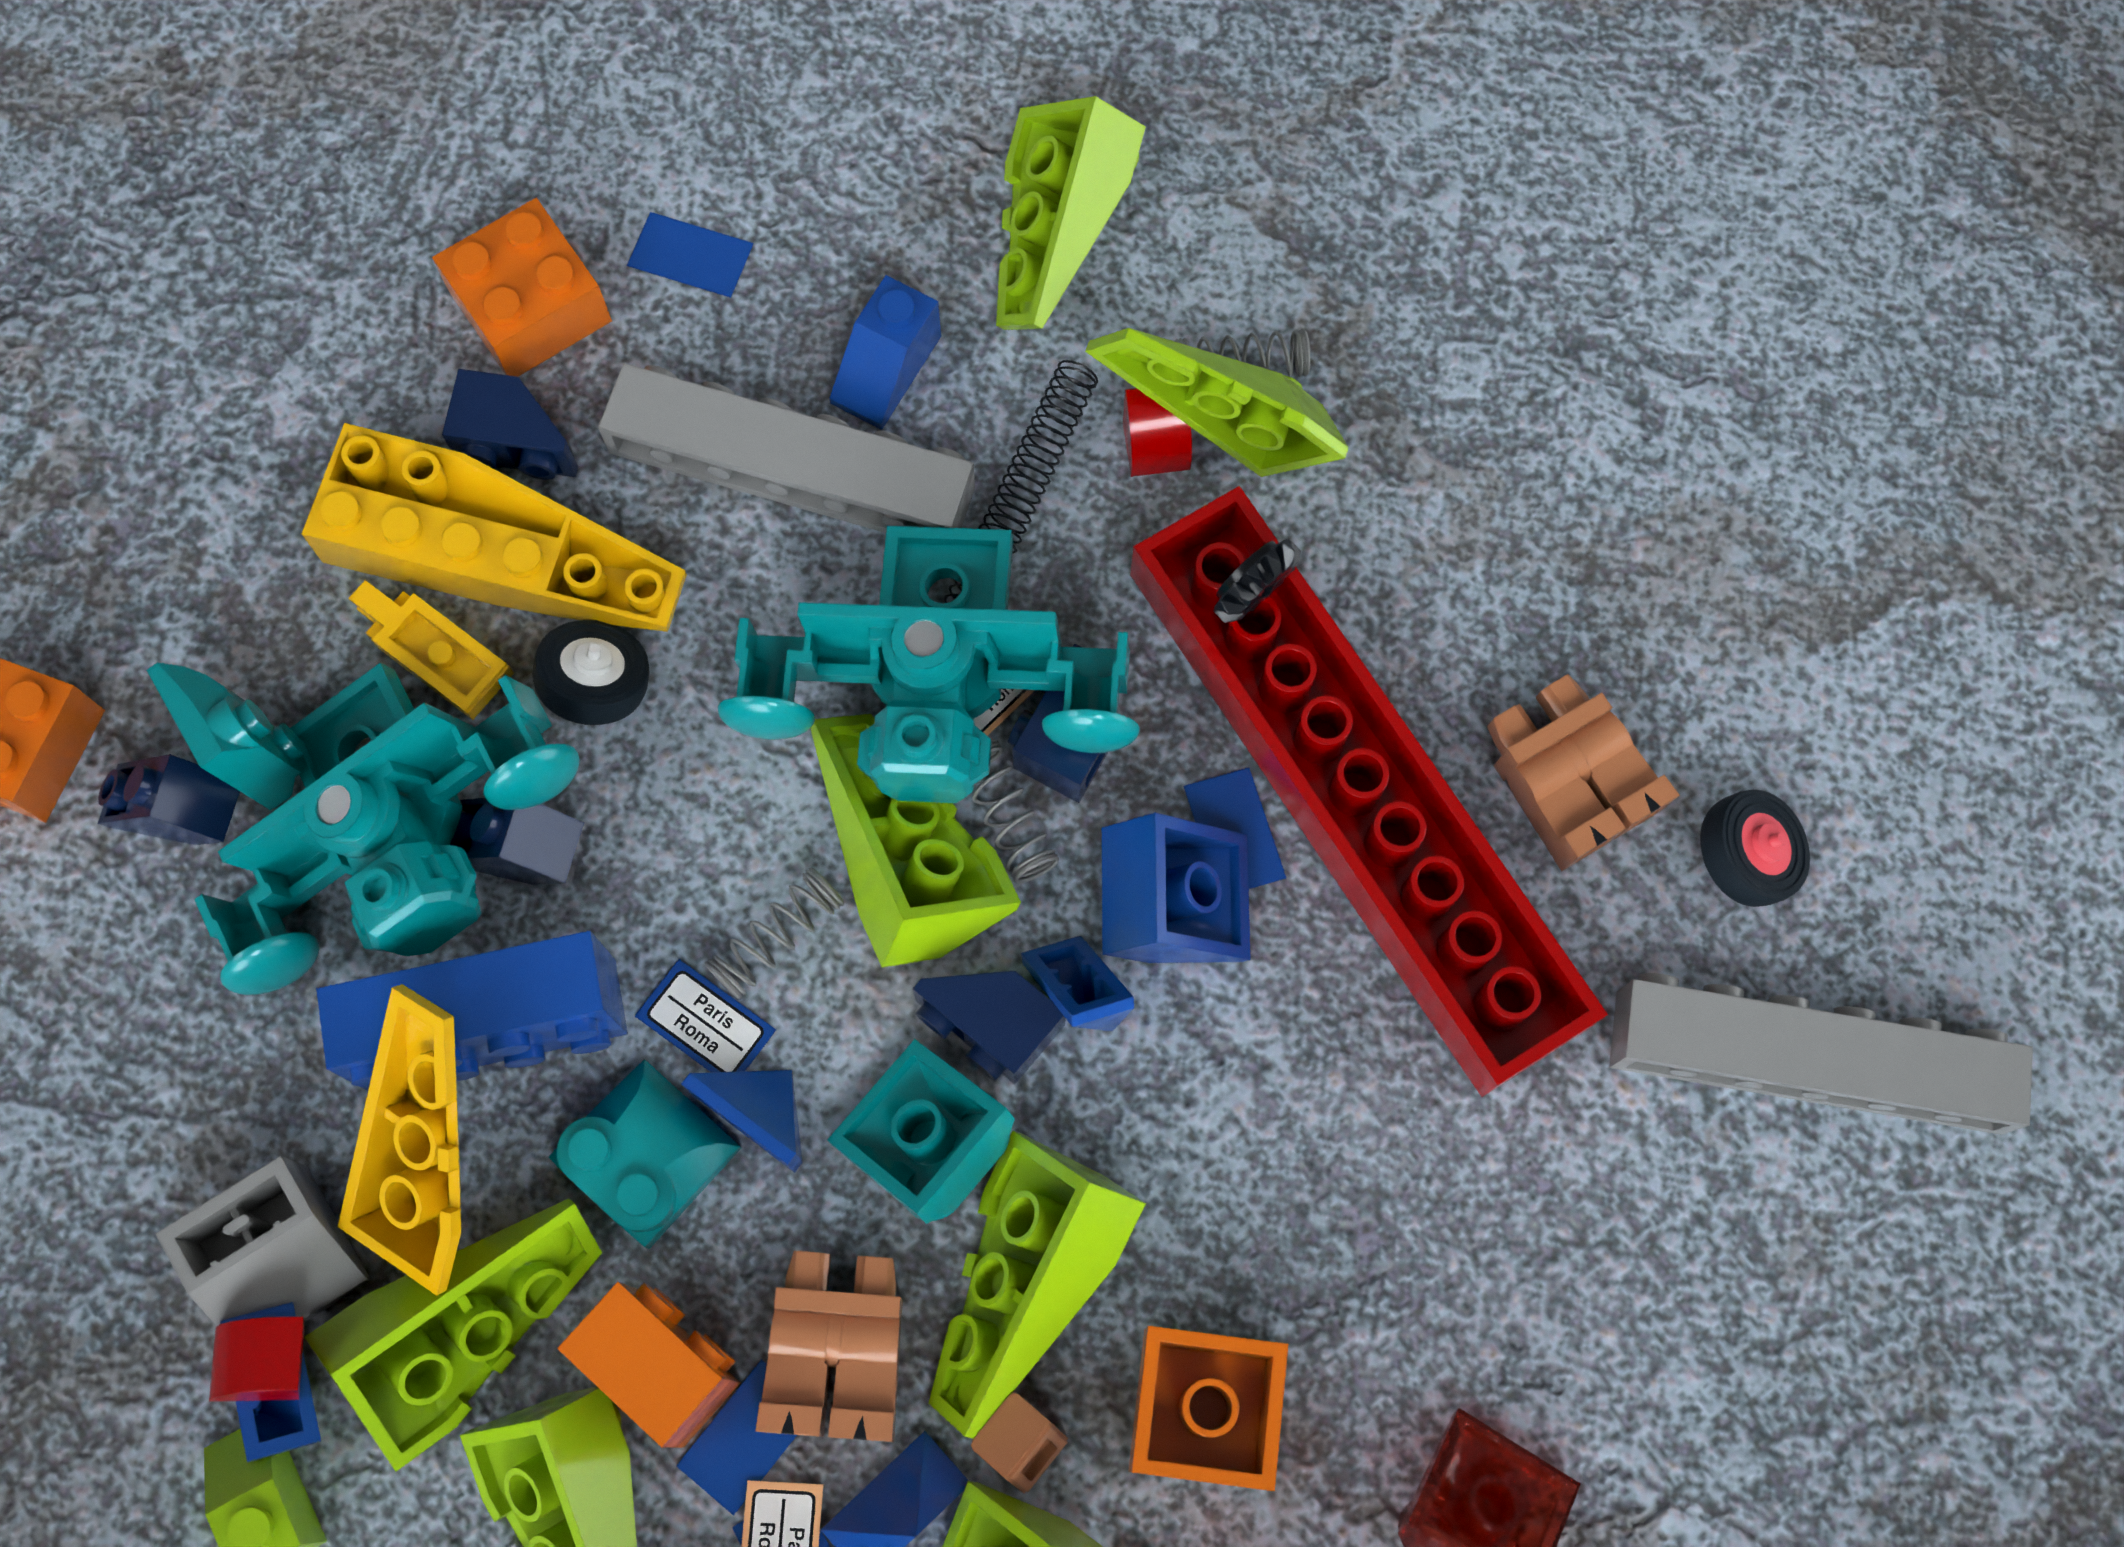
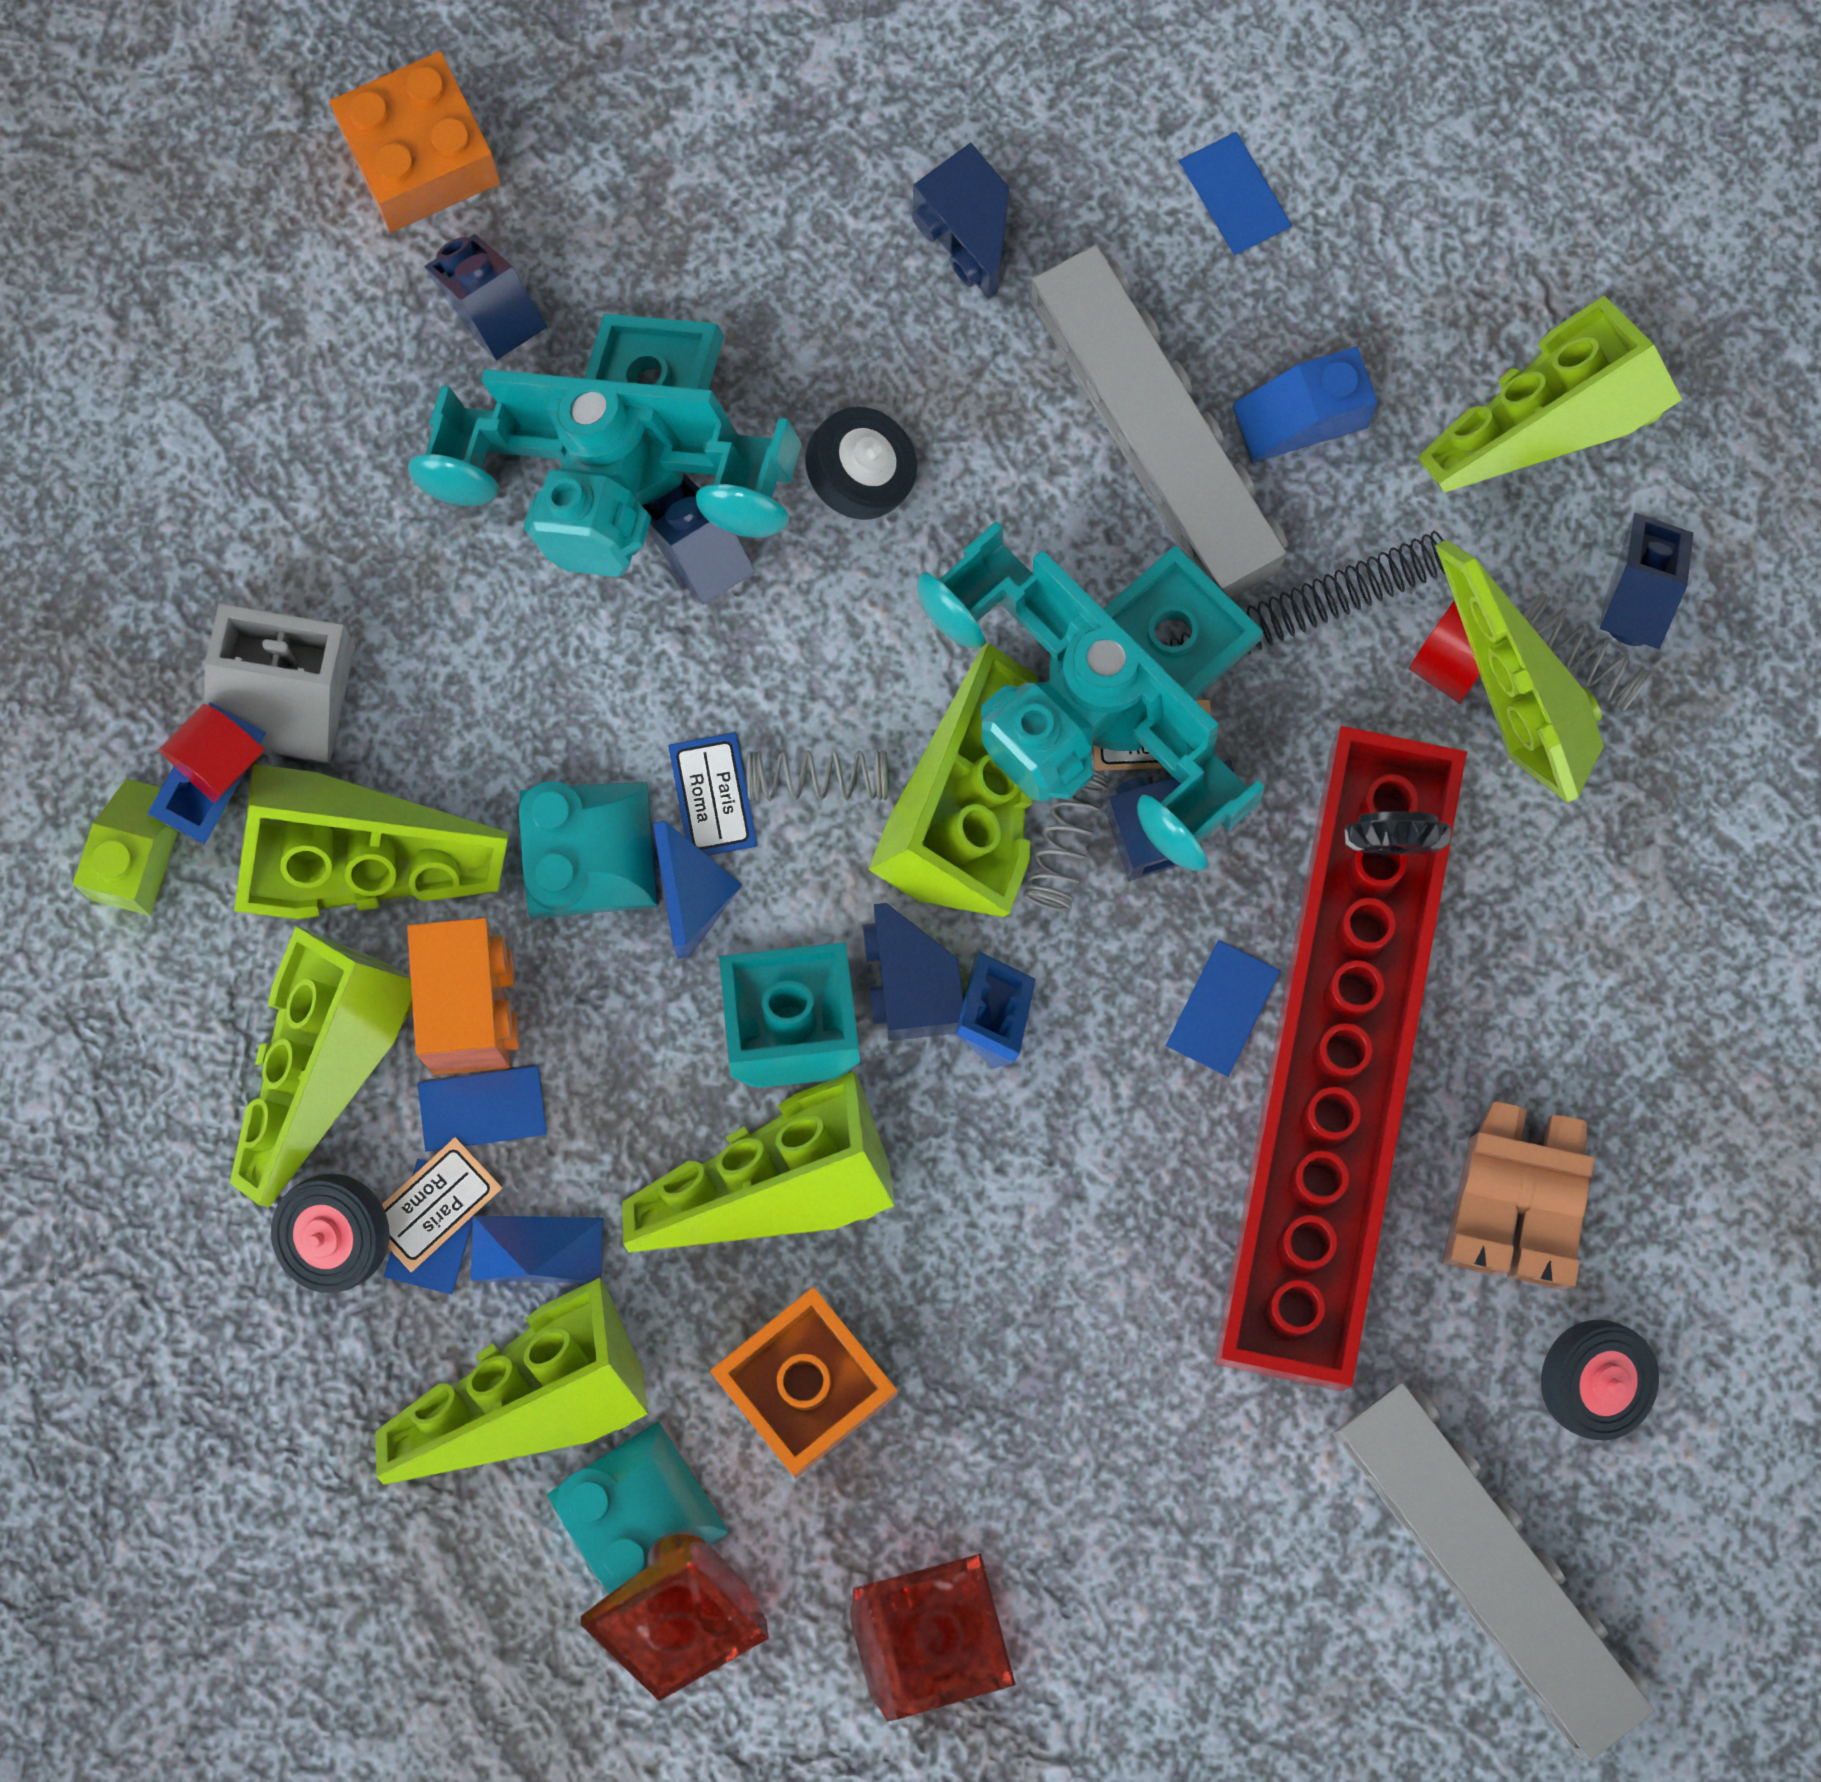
camera: 45 degrees right, 5 degrees up
teal slope [146,662,306,810] -> none
yellow wedge [301,423,687,632] -> none
blue brick [316,931,628,1091] -> none
yellow wedge [337,984,461,1296] -> none
yellow hinge [348,580,514,720] -> none
orange brick [432,197,612,377] -> none
nougat hips [755,1251,903,1442] -> none
nougat slope [971,1393,1068,1493] -> none
blue slope [1101,812,1251,963] -> none
none -> dark blue slope [1599,512,1694,650]

